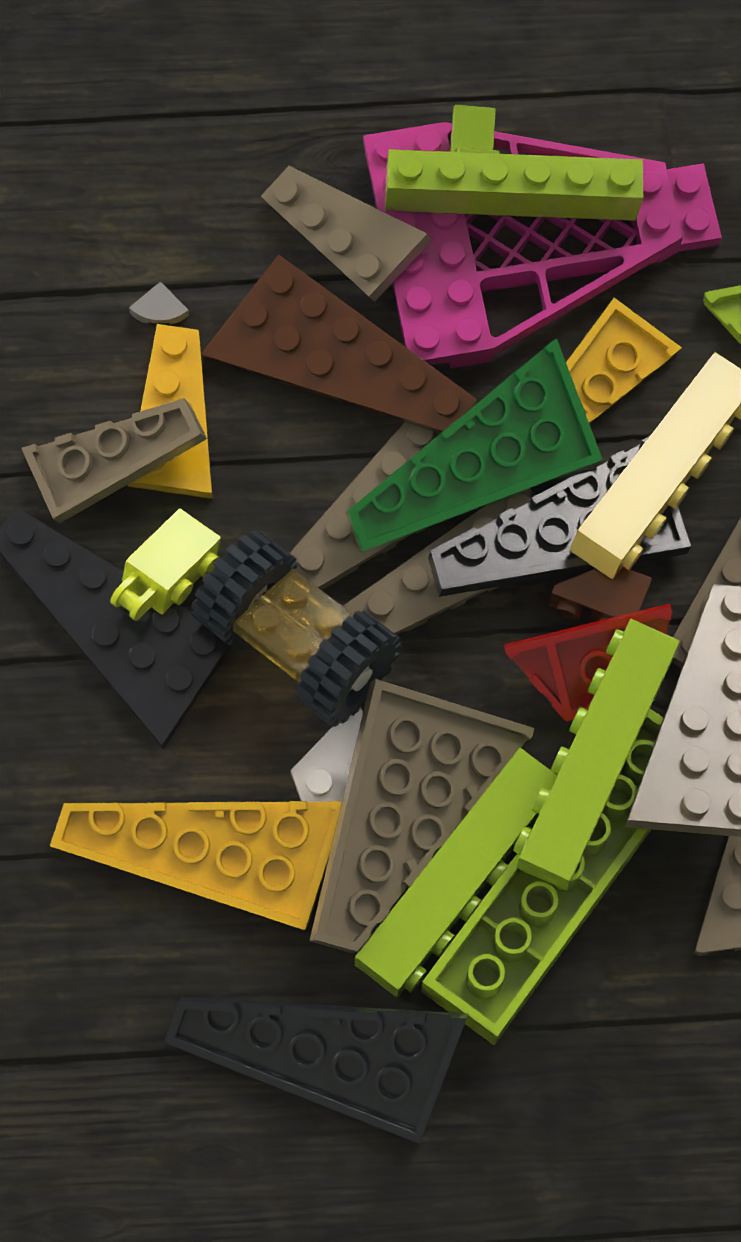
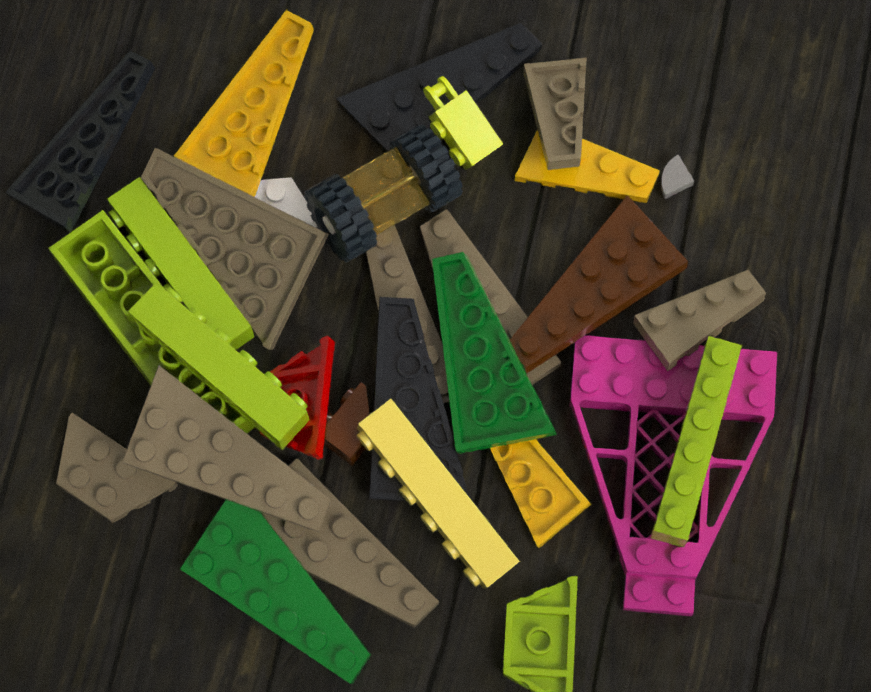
camera: 110 degrees right, 0 degrees up
lime bracket [450,105,500,154] -> none

